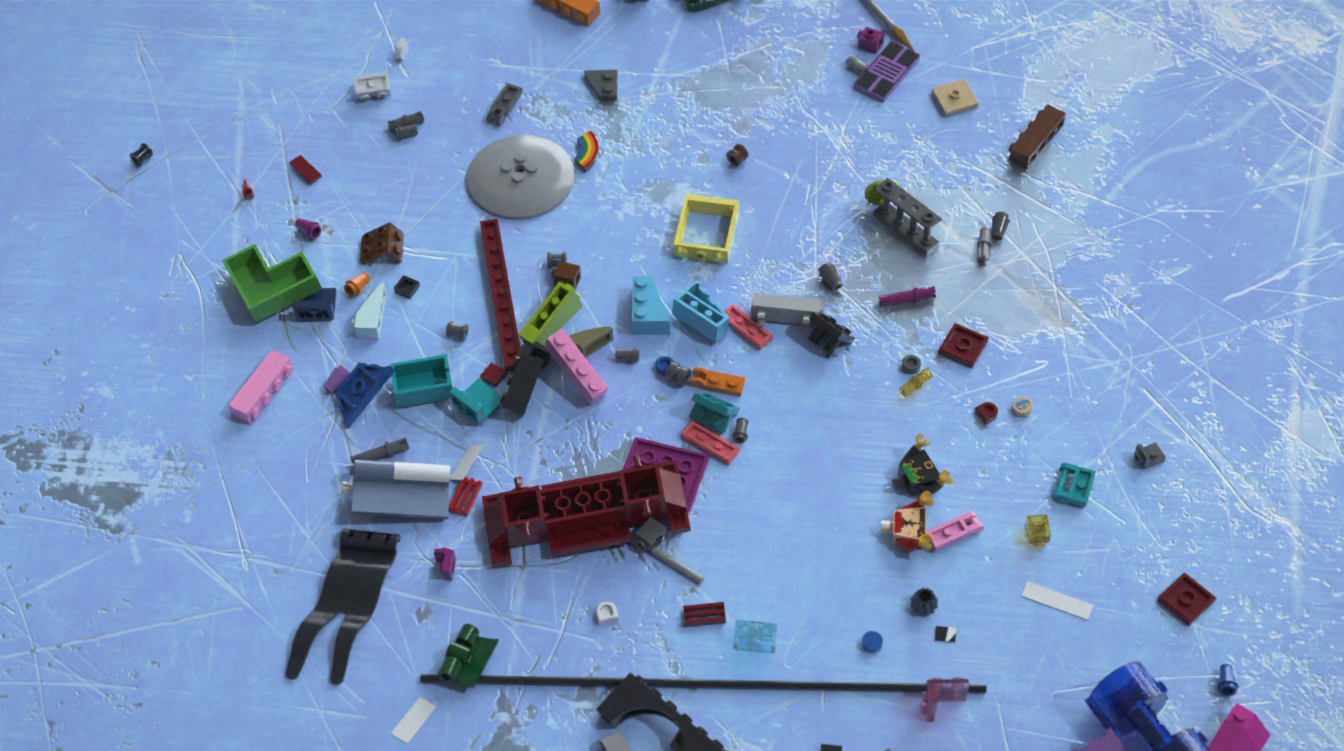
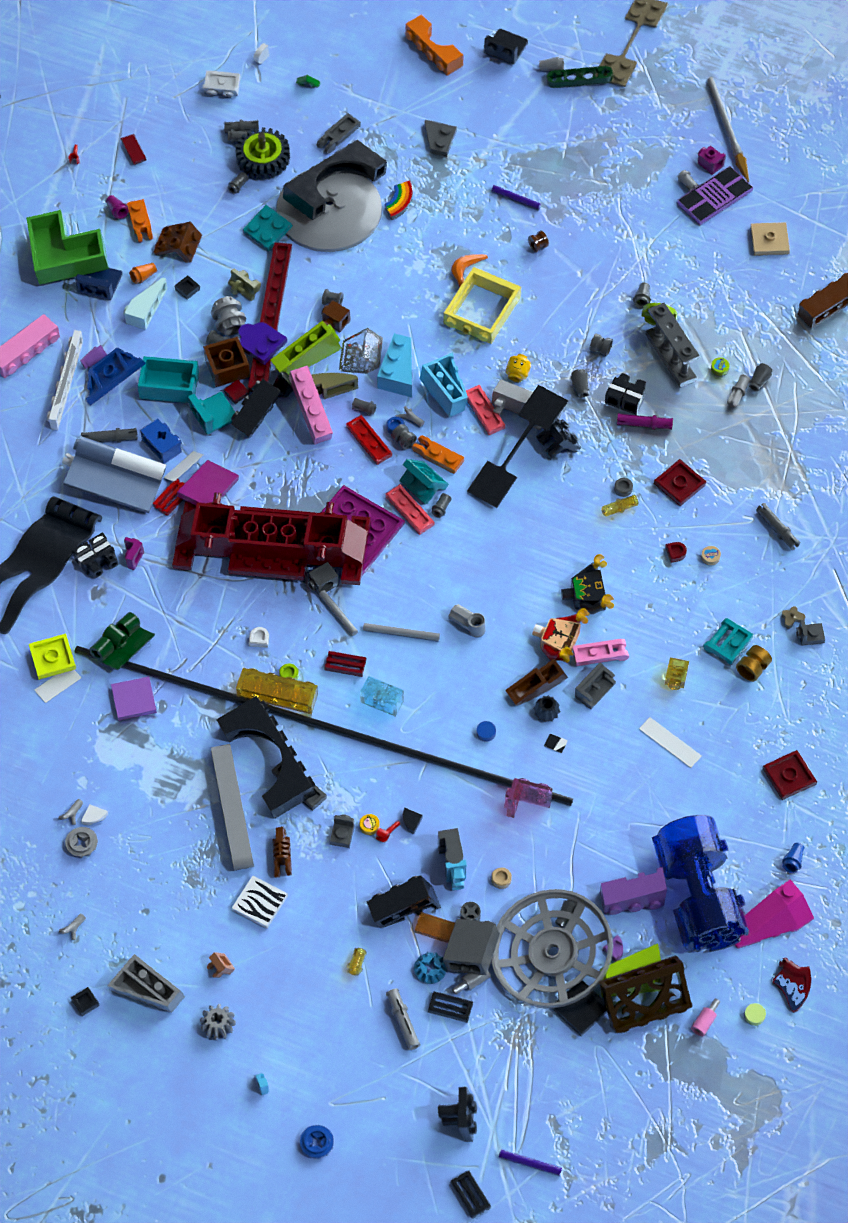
camera: 15 degrees right, 5 degrees up
none -> neon yellow plate [29,633,76,680]
none -> white plate [47,330,83,430]
none -> black hips [72,532,118,578]
none -> medium lavender tile [111,676,157,721]
none -> orange hinge [127,199,153,242]
none -> blue brick [140,419,182,464]
none -> magenta tile [177,460,239,505]
none -> reddish brown brick [203,336,250,387]
none -> light grey piece [211,296,246,335]
none -> dark grey pin [228,172,249,194]
none -> olive hips [228,268,261,301]
none -> wheel [236,127,290,180]
none -> clear yellow brick [236,668,318,714]
none -> dark purple plate [239,322,288,365]
none -> teal plate [243,205,292,251]
none -> lime tile [279,663,299,684]
none -> black arch [283,139,387,221]
none -> green tile [296,75,320,88]
none -> clear slope [339,328,383,374]
none -> red tile [346,415,392,465]
none -> light grey bar [363,623,440,641]
none -> light grey bar [396,406,425,427]
none -> light grey piece [448,604,486,637]
none -> orange piece [451,254,488,288]
none -> black hinge [467,384,568,508]
none -> dark purple bar [491,185,541,210]
none -> yellow head [505,354,531,382]
none -> reddish brown slope [505,659,568,706]
none -> dark grey hinge [575,662,616,709]
none -> dark grey wheel [589,333,613,356]
none -> black hips [605,373,646,415]
none -> dark grey cone [633,282,651,309]
none -> lime tile [711,357,730,376]
none -> pearl gold wheel [736,645,772,682]
none -> dark grey pin [756,503,801,550]
none -> dark tan piece [782,606,806,629]

